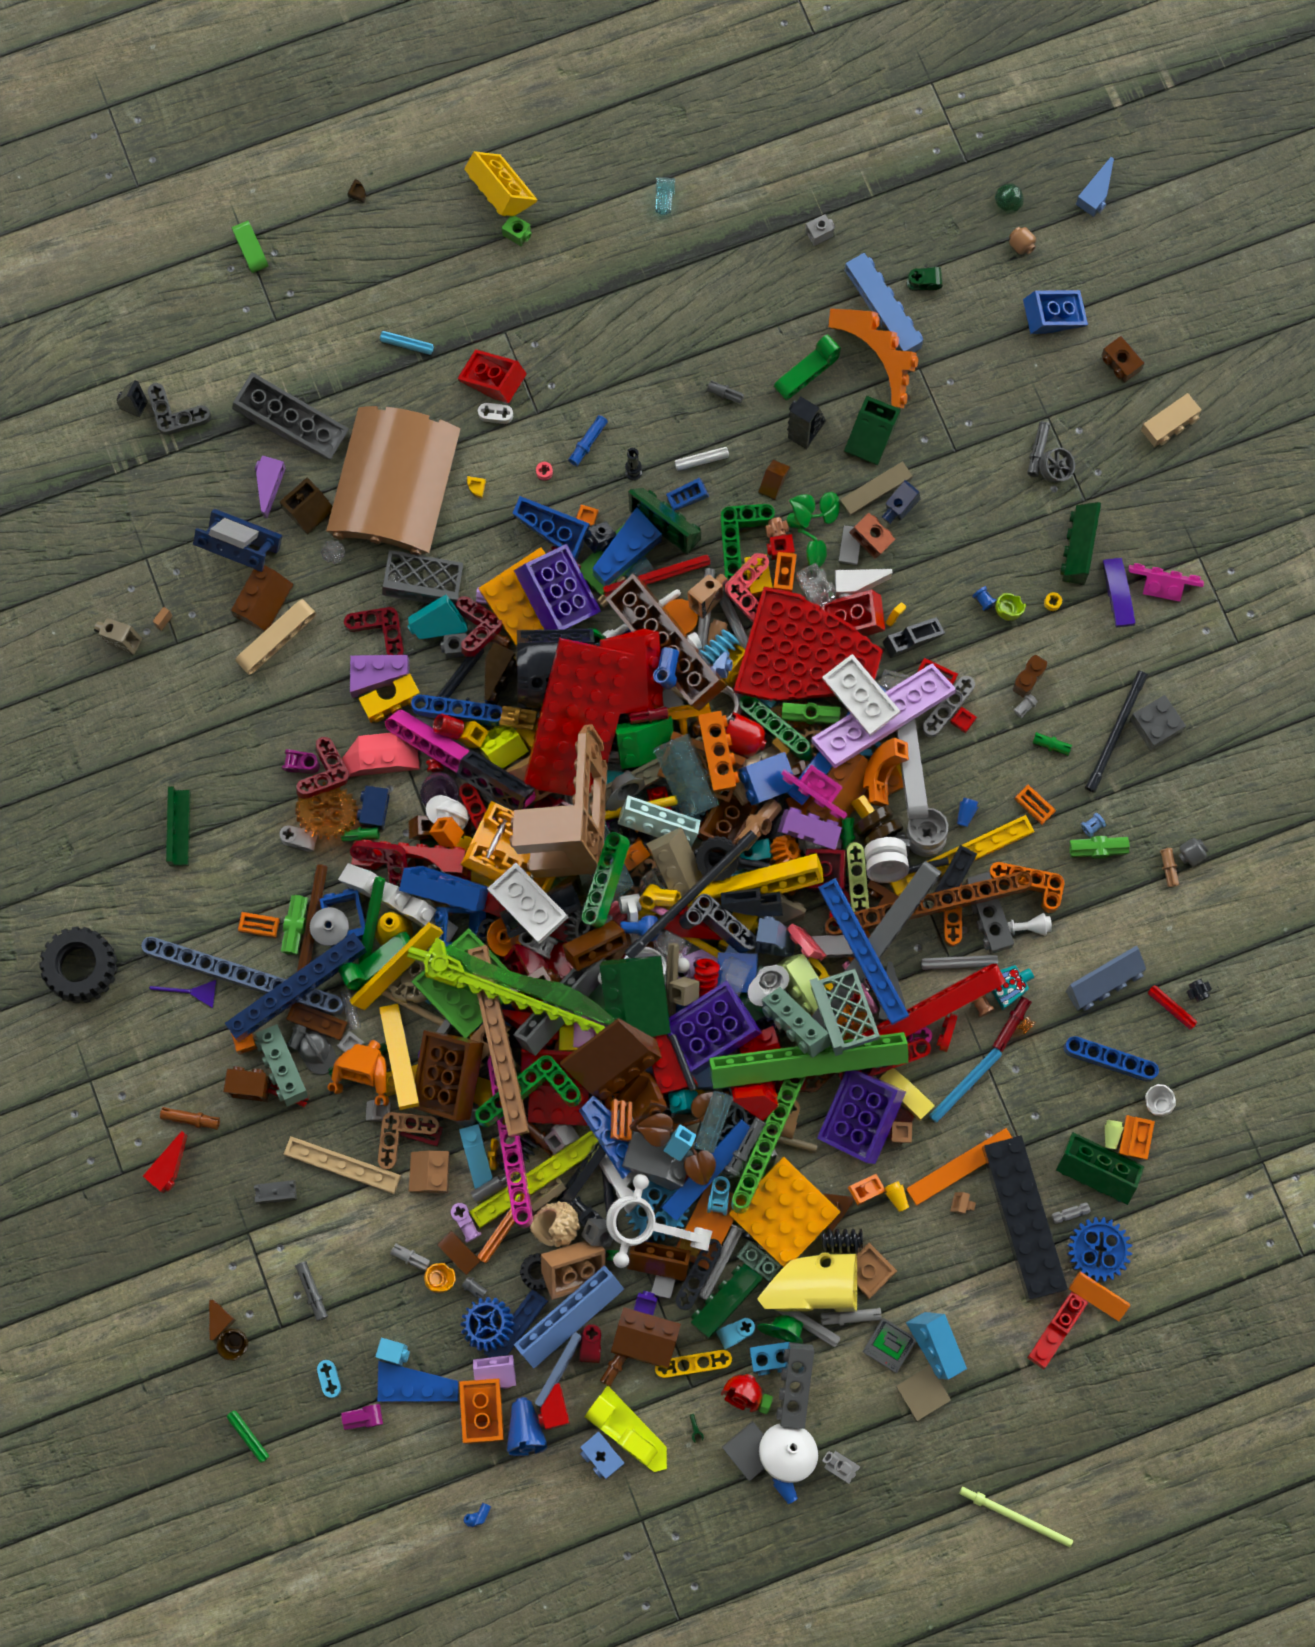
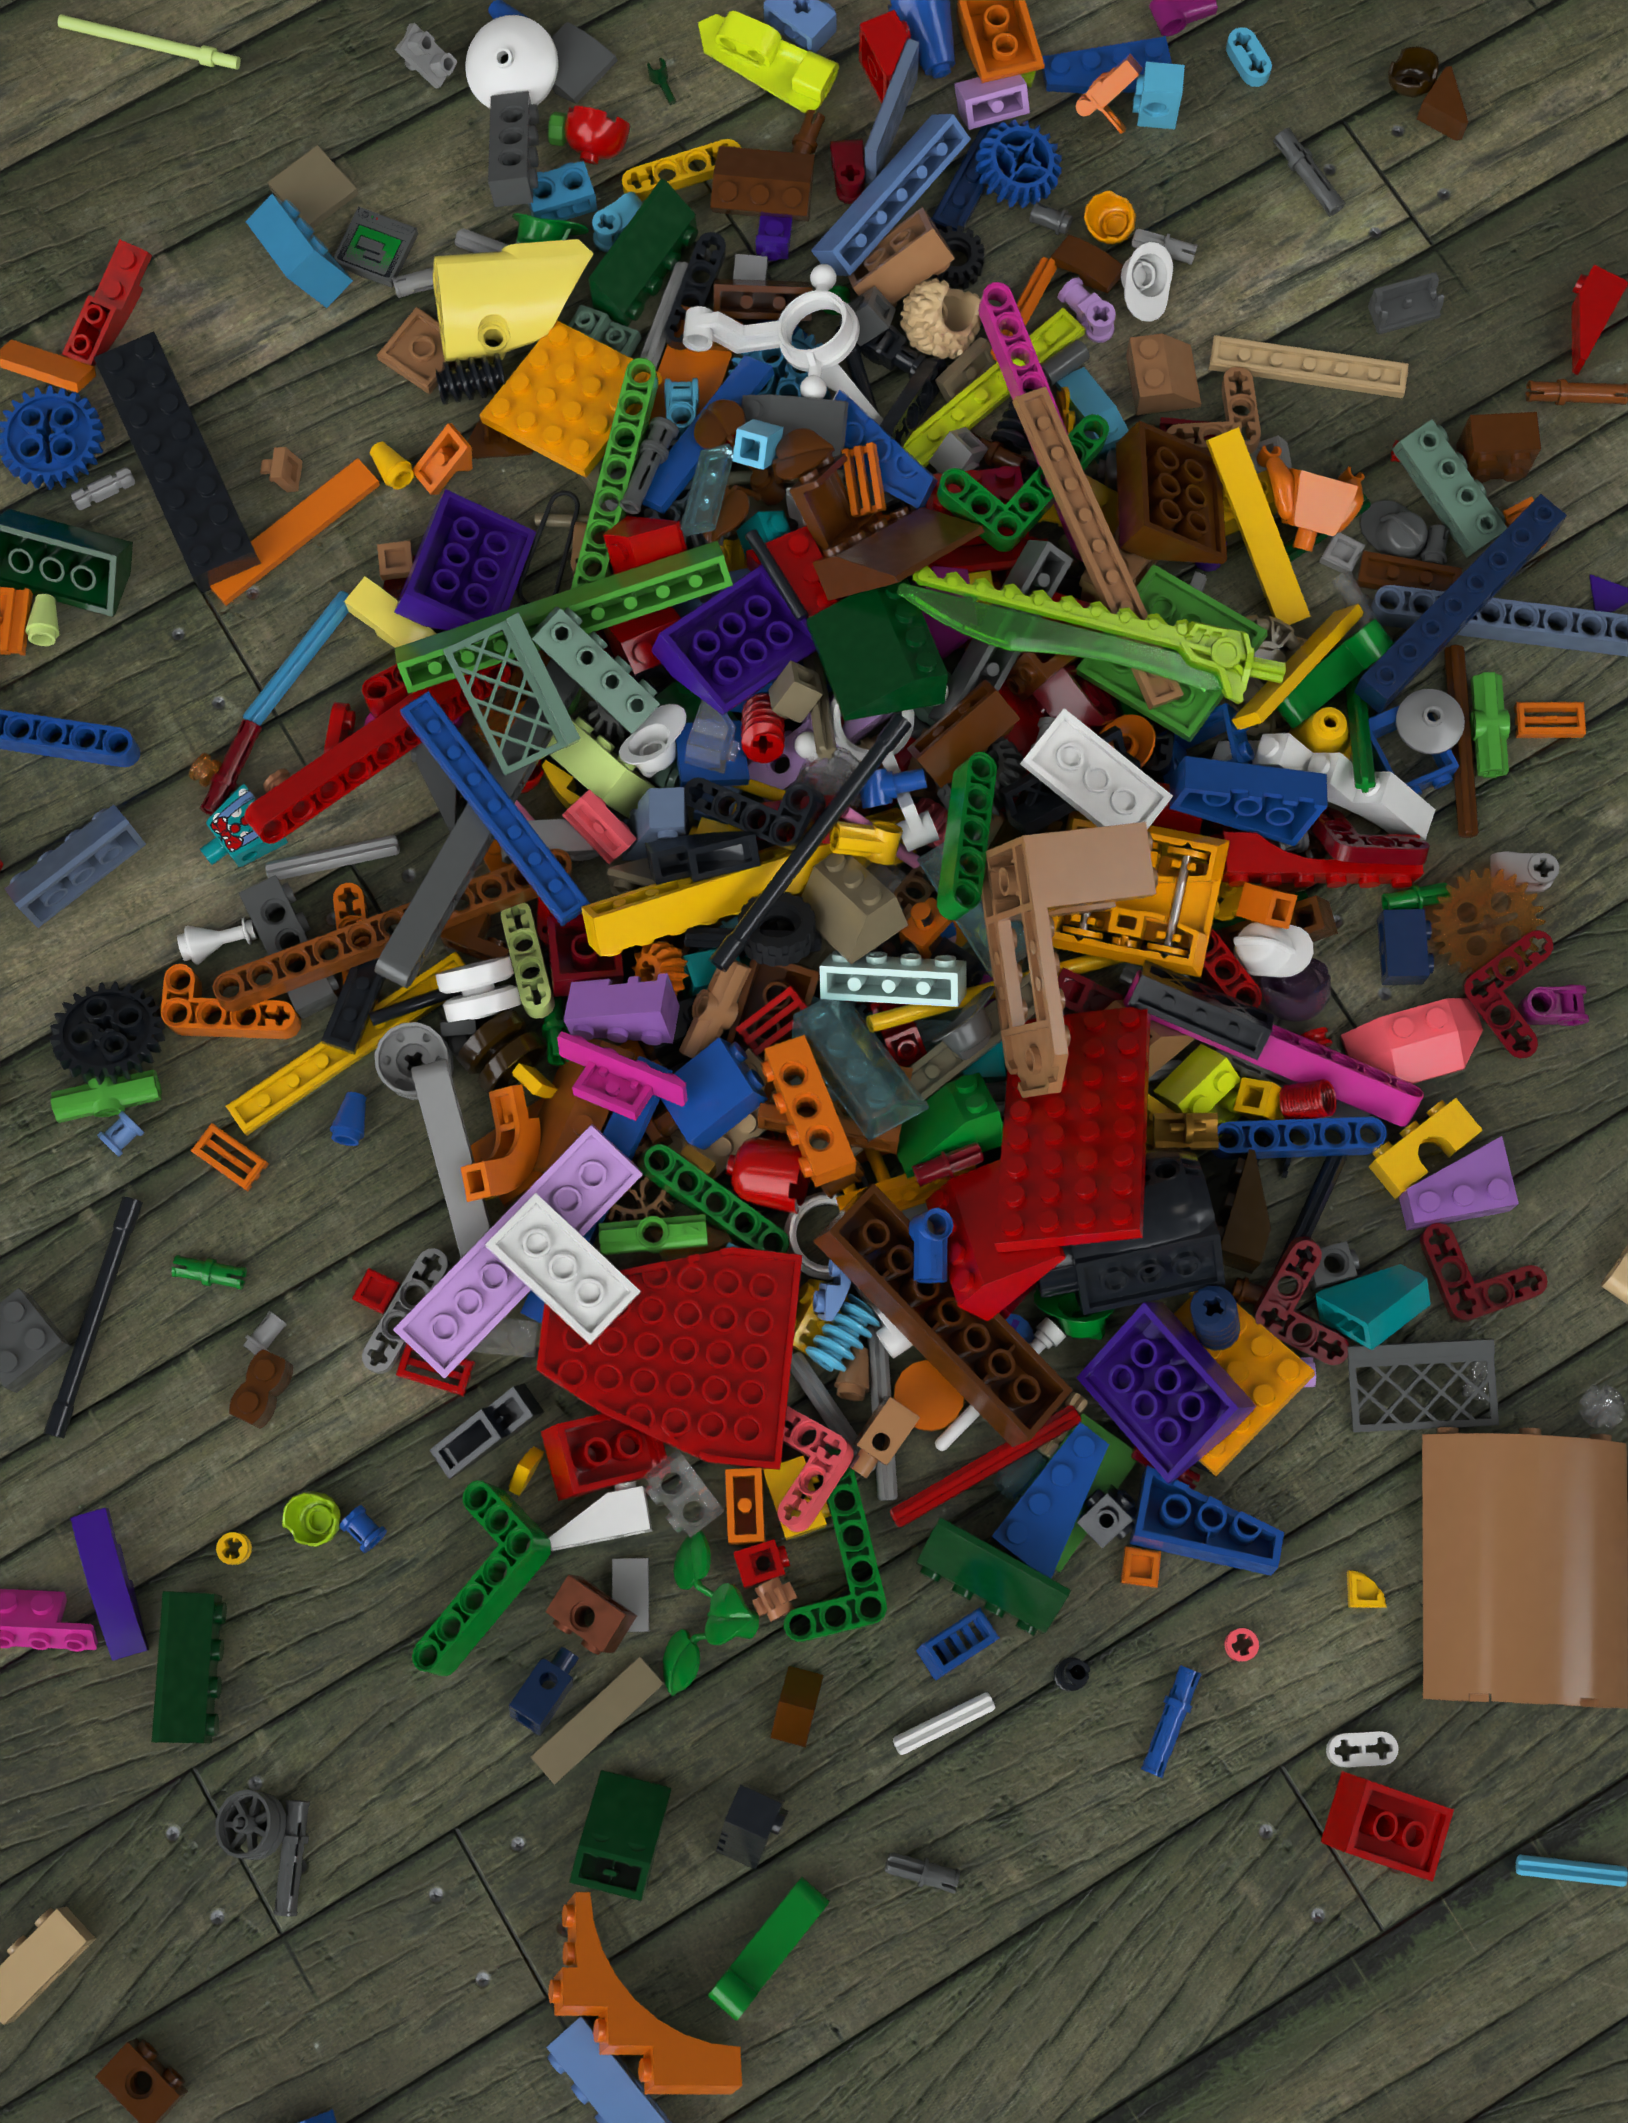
camera: 170 degrees right, 0 degrees up
none -> black gear [50,981,166,1085]
none -> green beam [412,1480,552,1677]
none -> black piece [517,490,580,605]
none -> red tile [735,985,812,1056]
none -> orange piece [1076,54,1143,134]
none -> white piece [1121,242,1173,322]
none -> dark blue piece [1190,1286,1240,1351]

